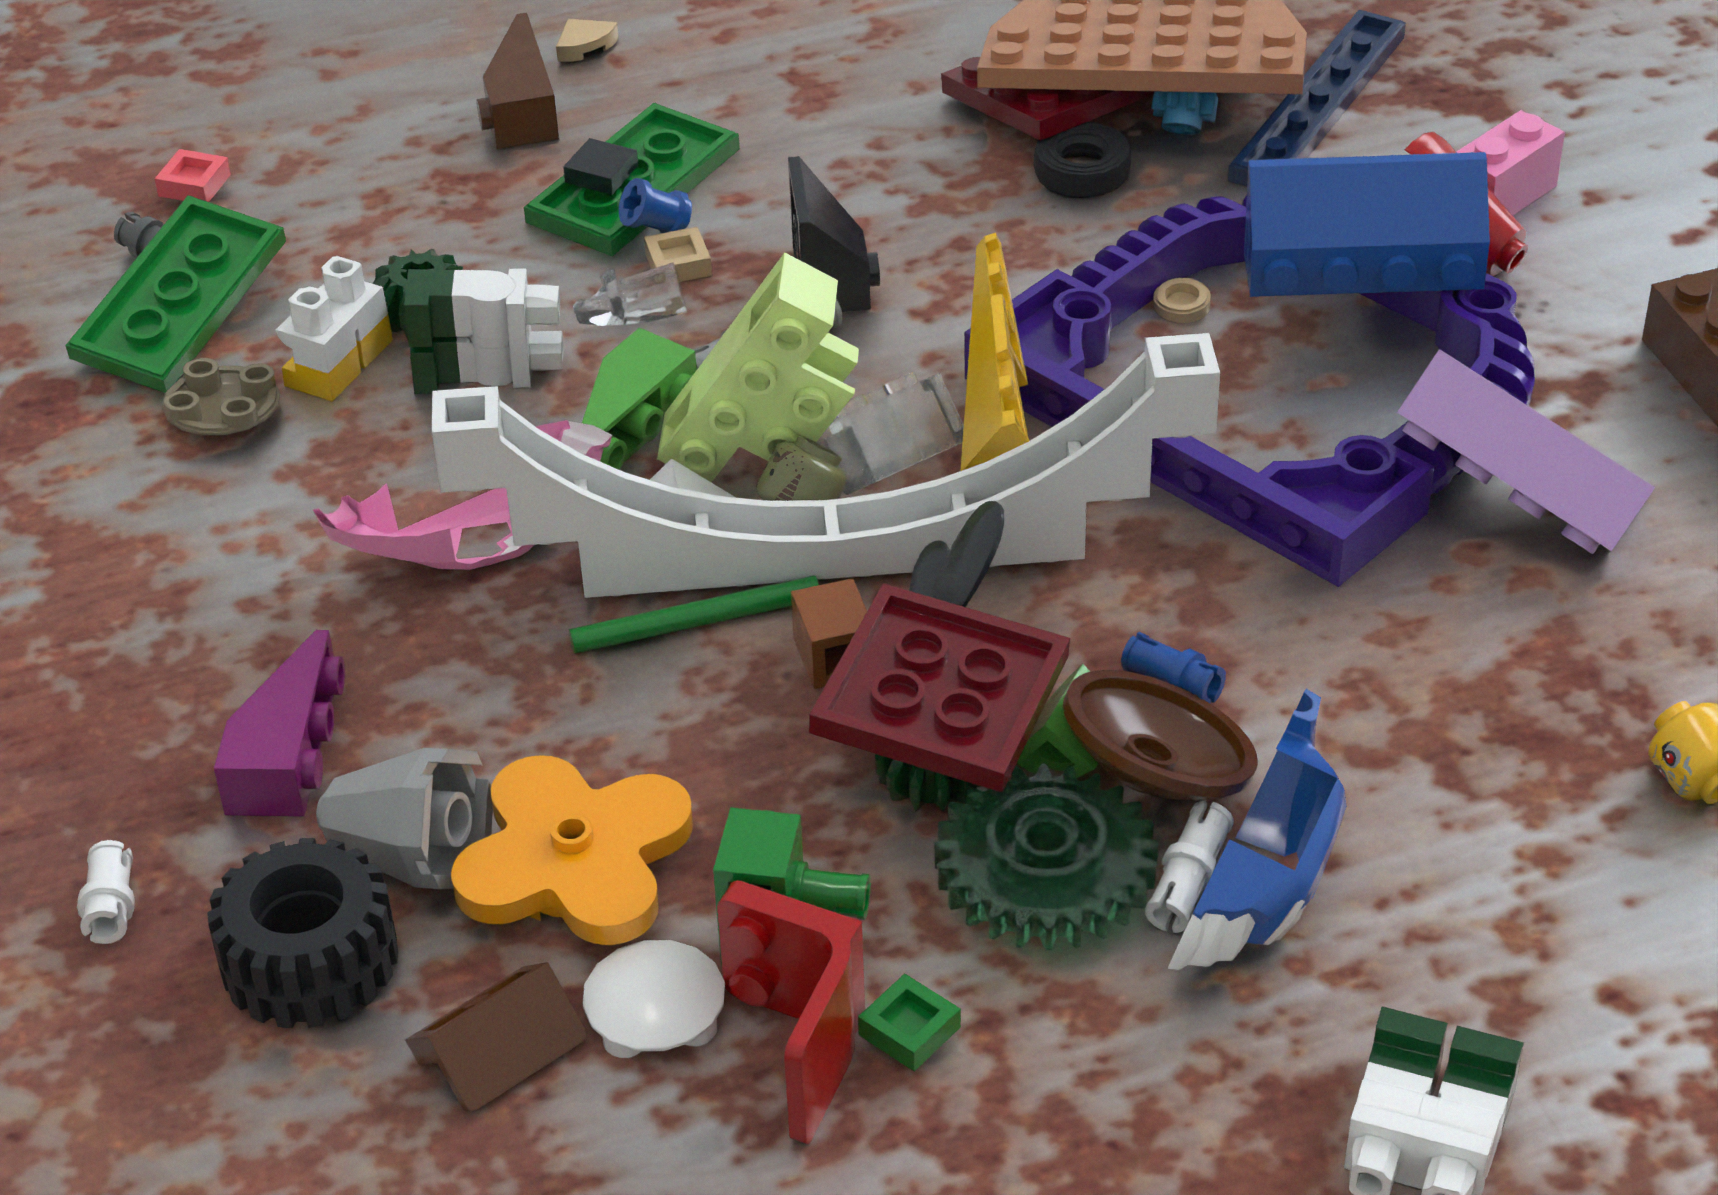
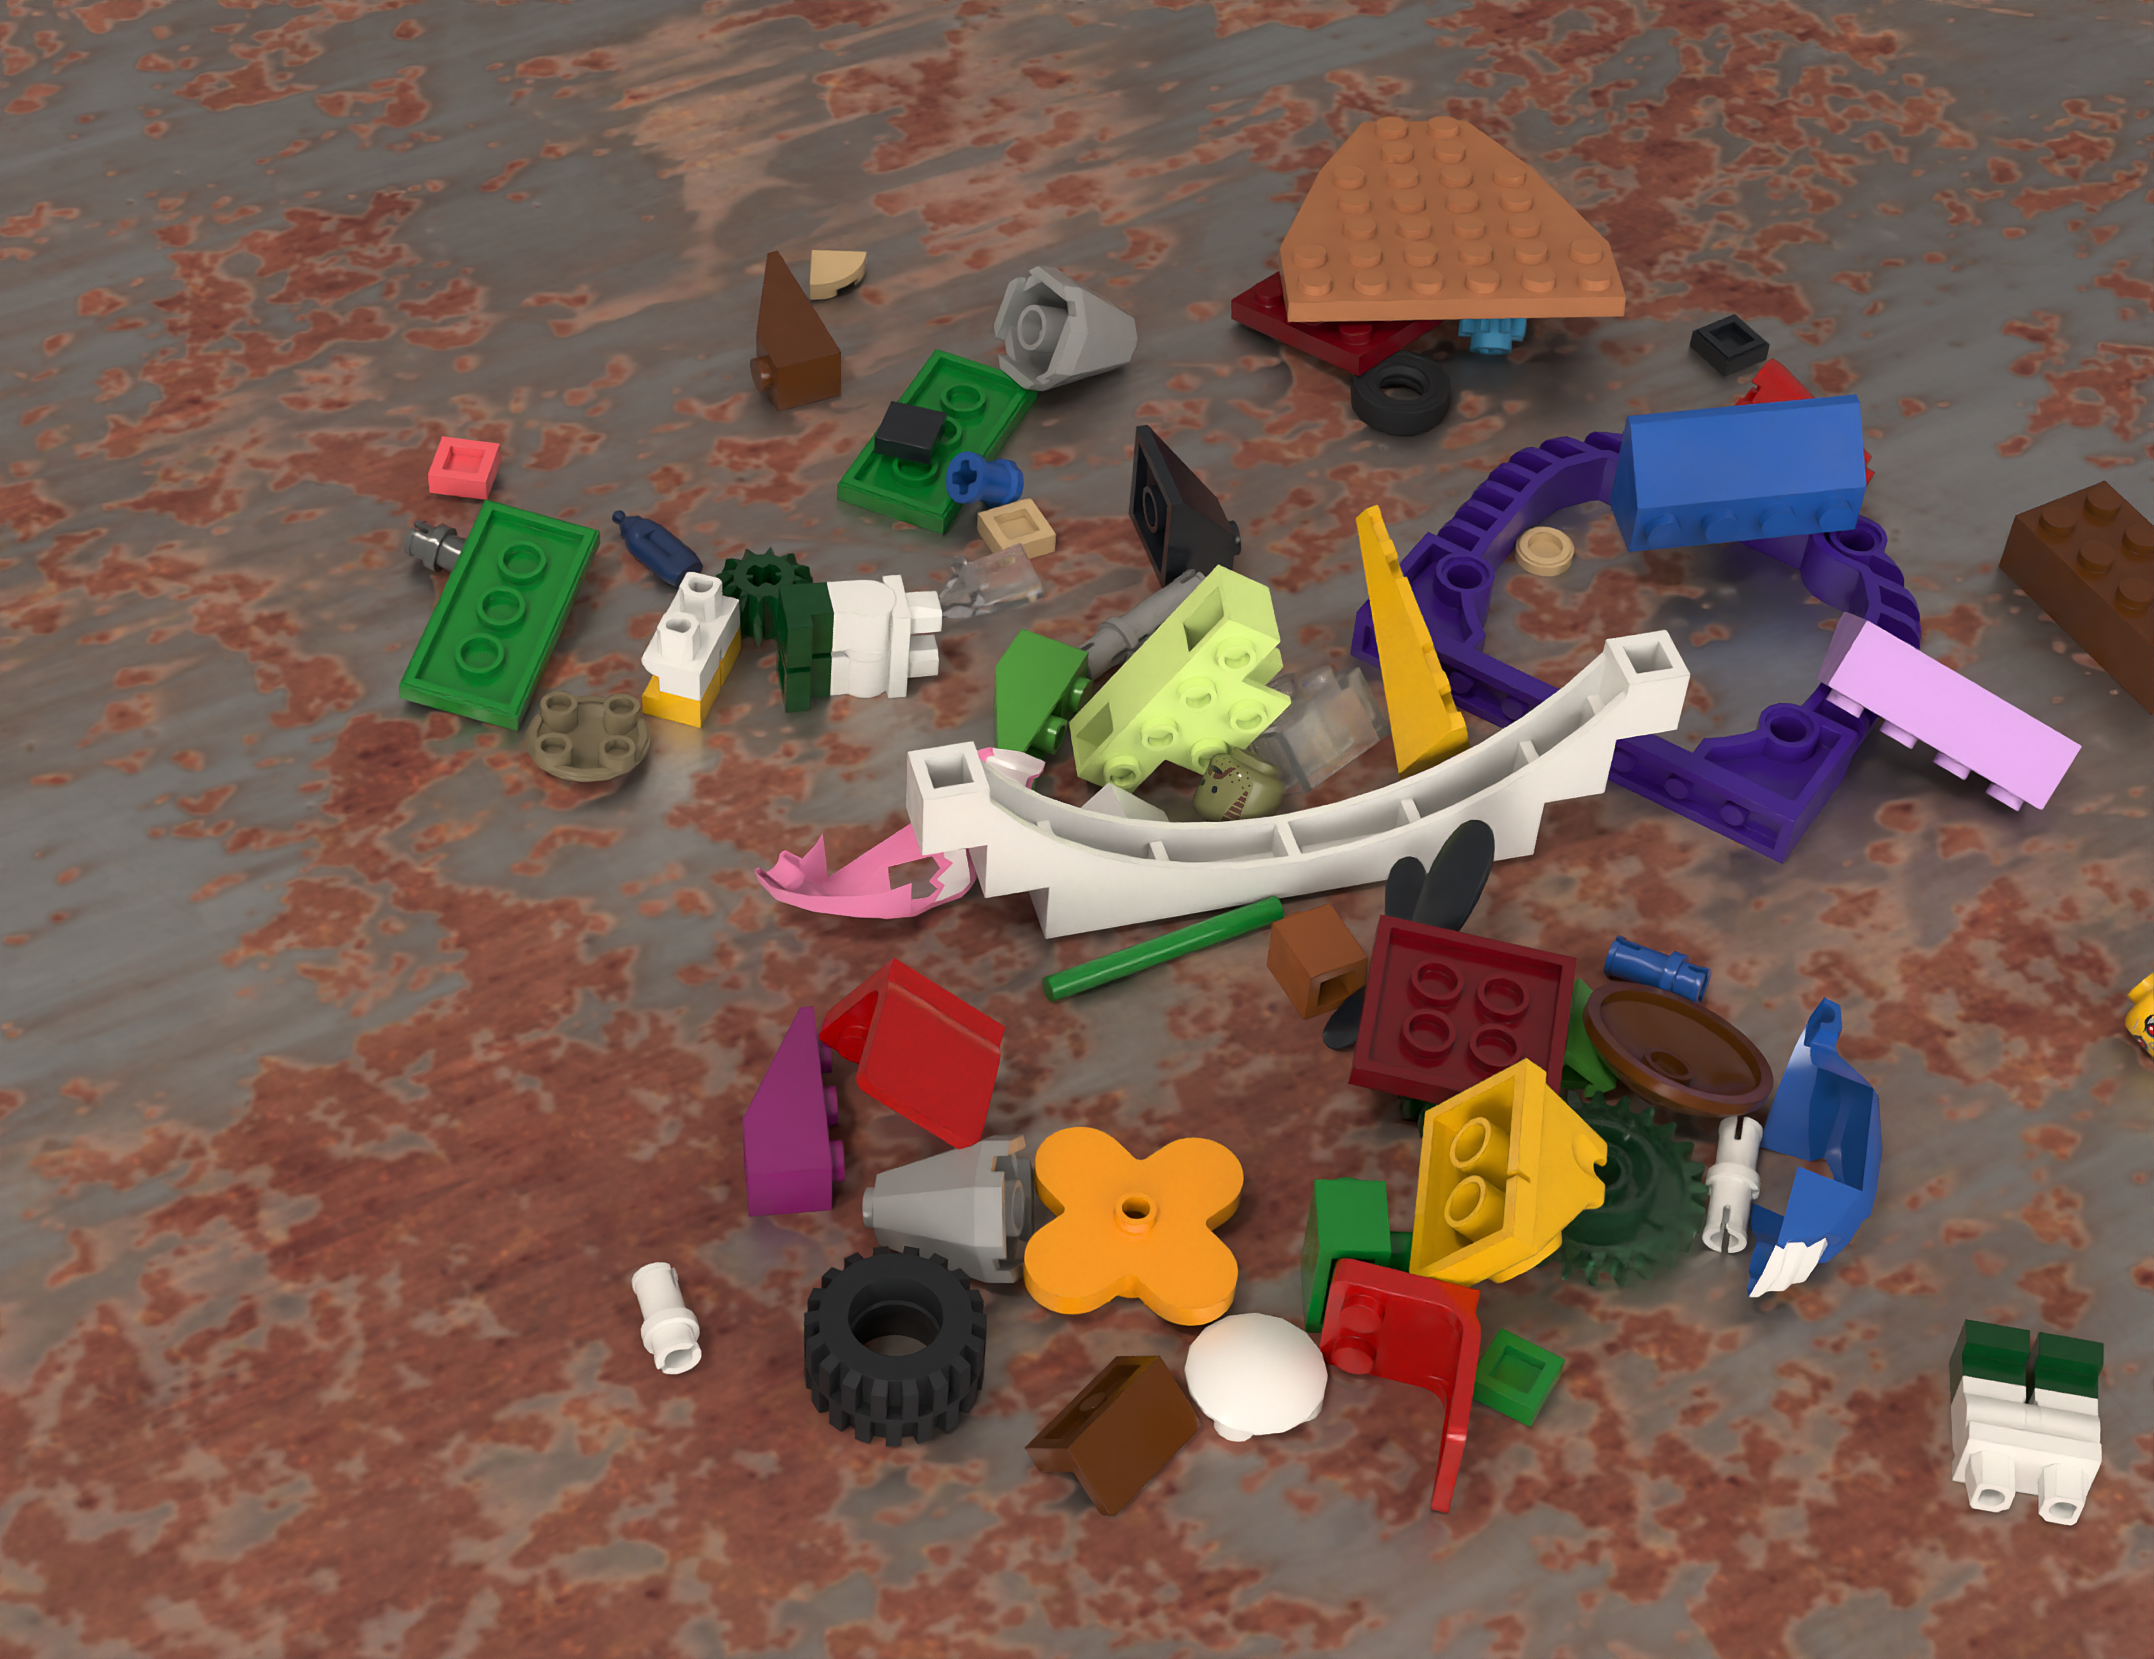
camera: 15 degrees left, 5 degrees up
dark blue tile [1228,10,1406,187] -> none
bright pink brick [1456,110,1565,215] -> none
none -> dark blue piece [612,510,703,587]
none -> red piece [819,958,1005,1150]
none -> light grey cone [994,266,1138,391]
none -> yellow piece [1409,1058,1608,1287]
none -> black tile [1689,314,1770,377]

